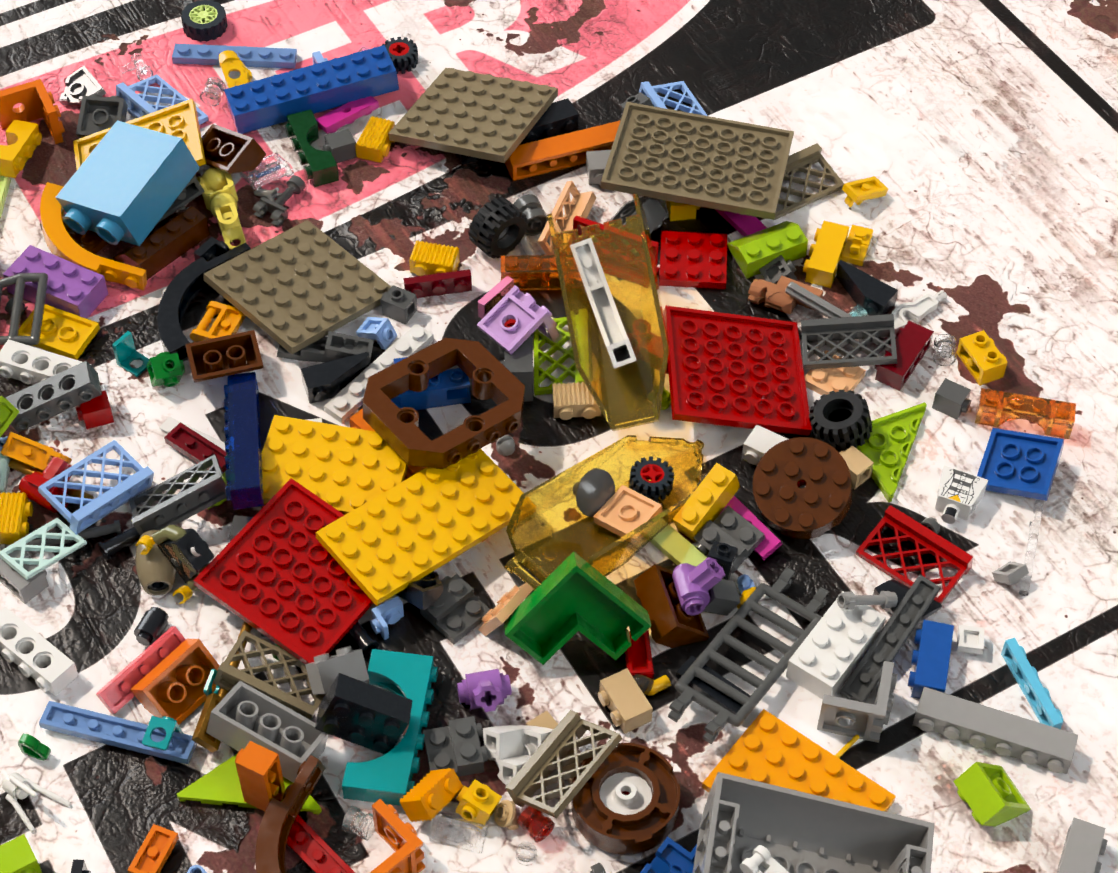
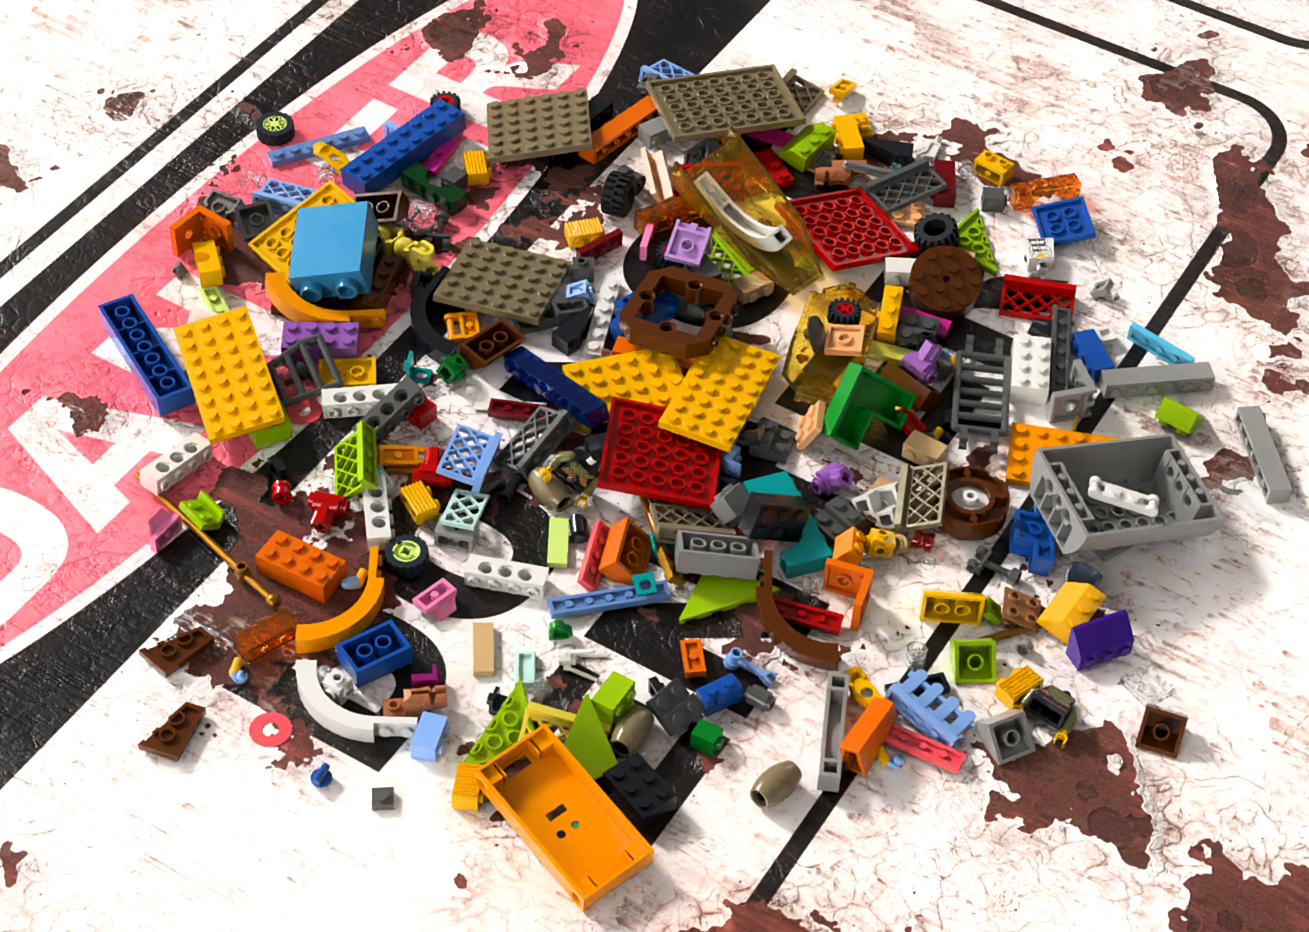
camera: 30 degrees left, 5 degrees down
orange brick [235,741,285,811] -> none
light grey bar [837,591,898,609] -> none
none -> yellowish green tile [547,518,569,568]

